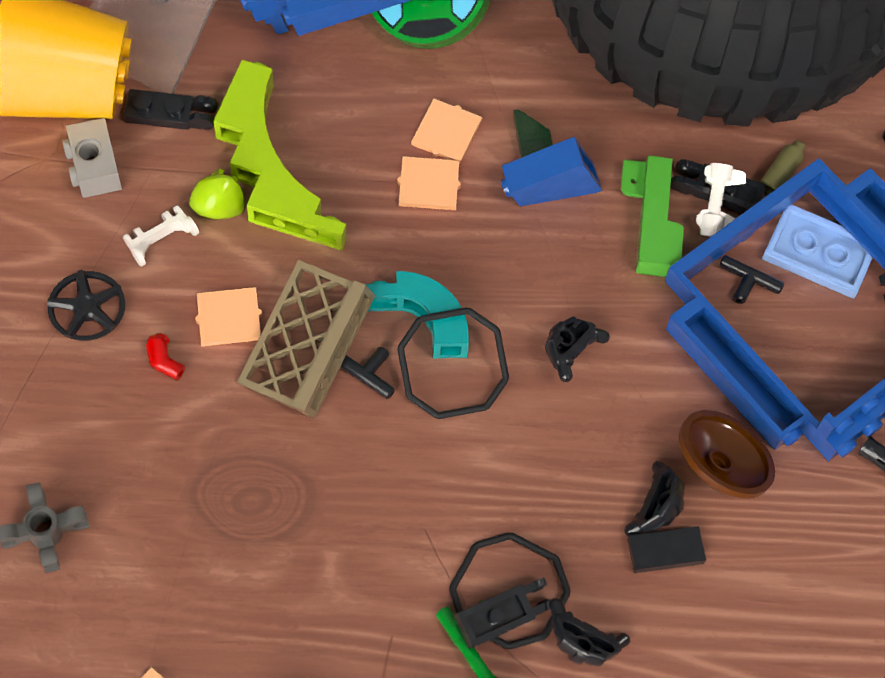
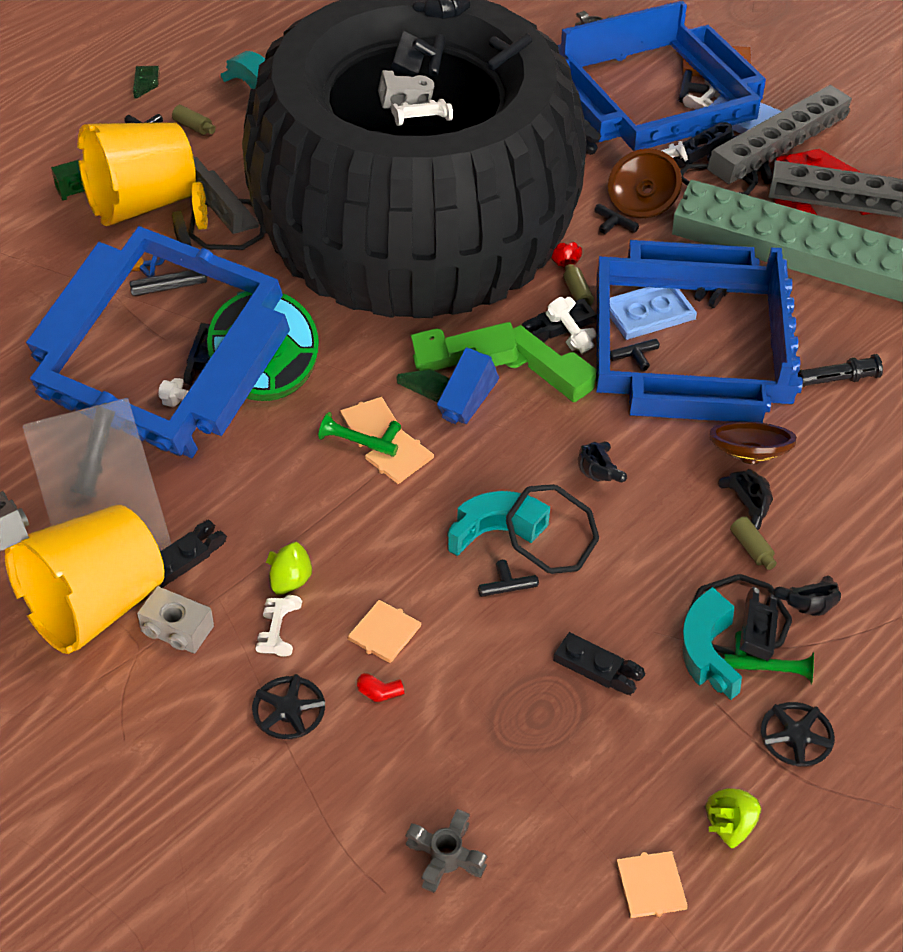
camera: 45 degrees left, 15 degrees down
lime arch [214,60,347,251] -> none
dark tan fence [237,259,375,419] -> none
black tile [627,526,706,573] -> none
none -> green piece [318,412,401,457]
none -> bright green piece [411,322,518,374]
none -> red plate [551,242,582,267]
none -> black hinge [553,632,646,696]
none -> teal arch [682,587,742,700]
none -> olive cylinder [730,517,777,570]

